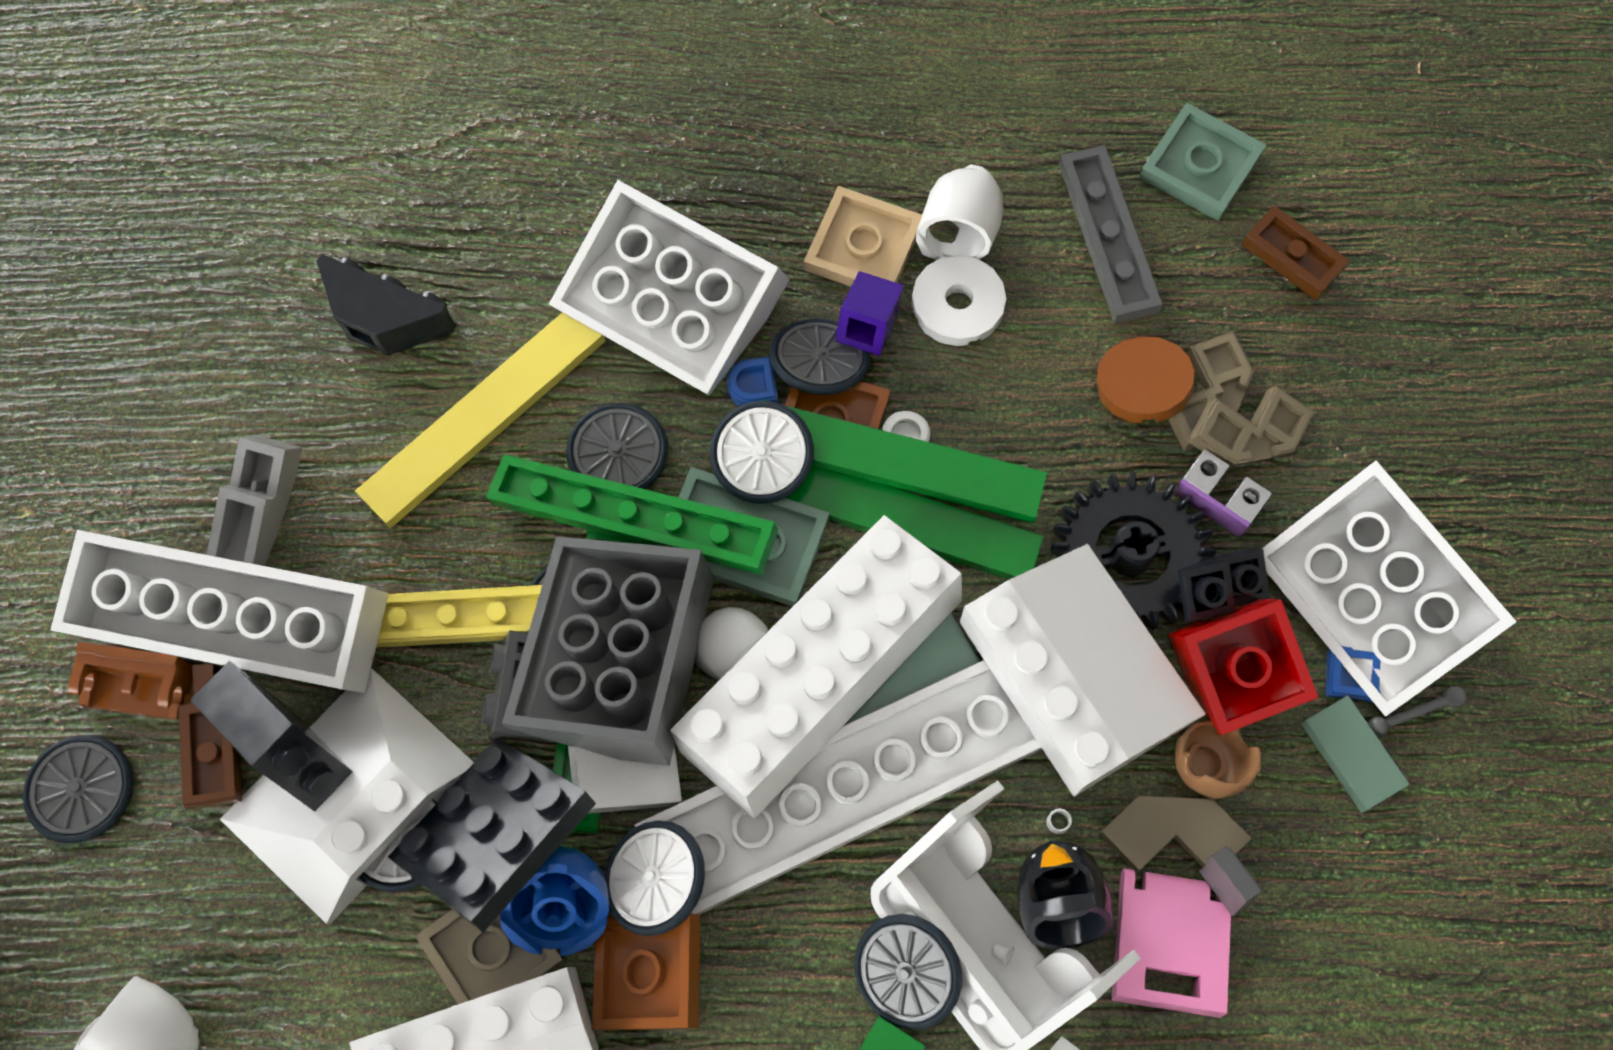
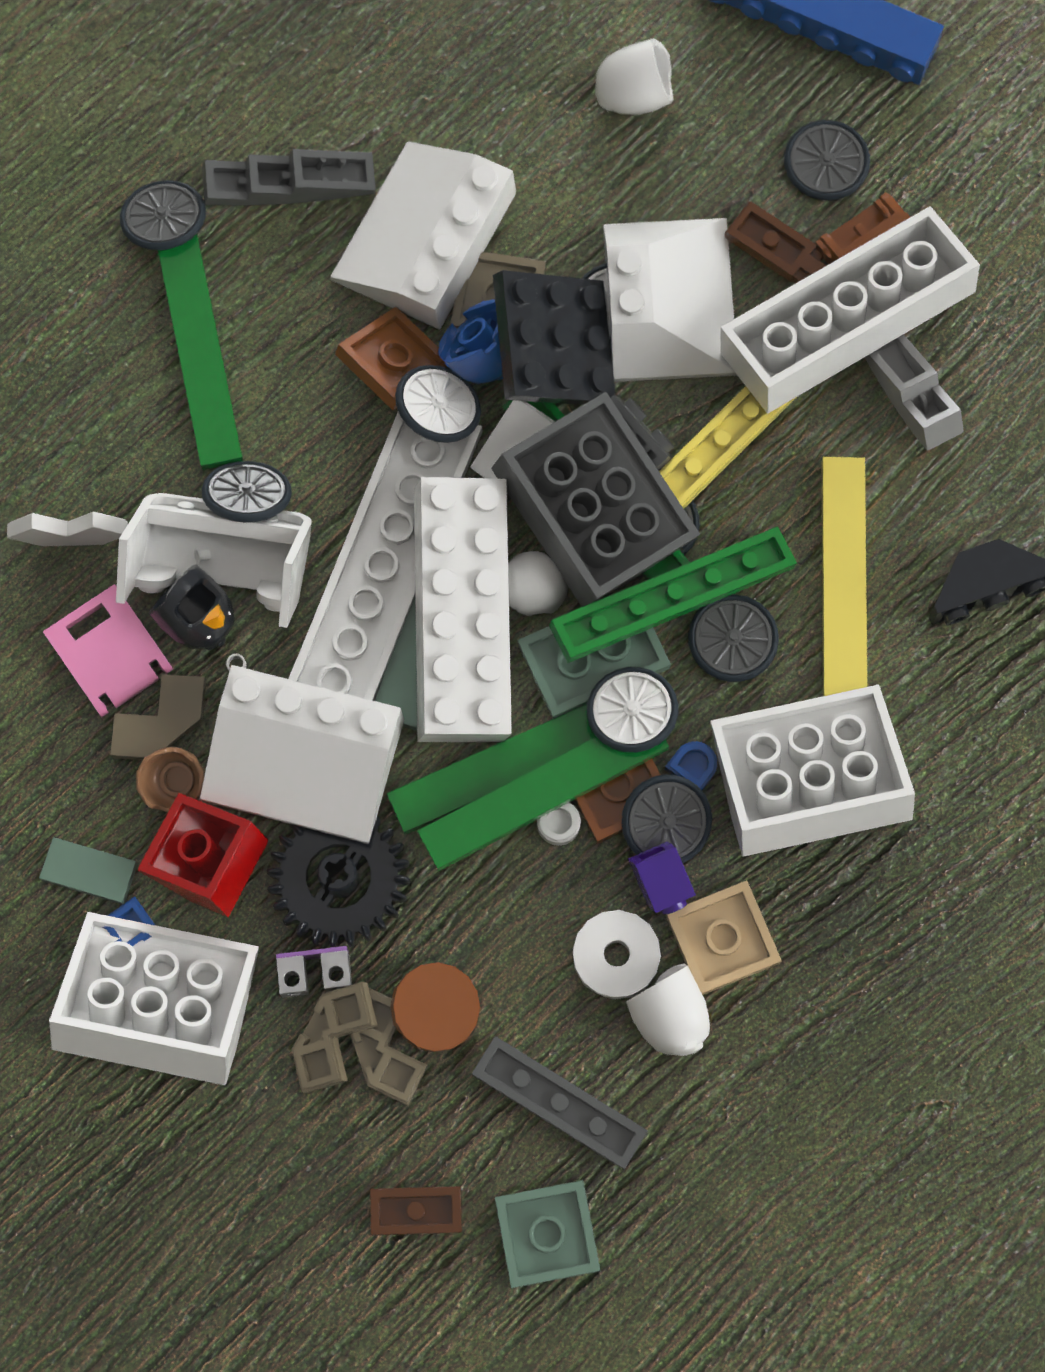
camera: 135 degrees right, 5 degrees up
black brick [190,660,353,812] -> none
black slope [1178,547,1270,622] -> none
dark grey tile [1199,846,1262,917] -> none
dark grey hinge [1368,686,1467,737] -> none

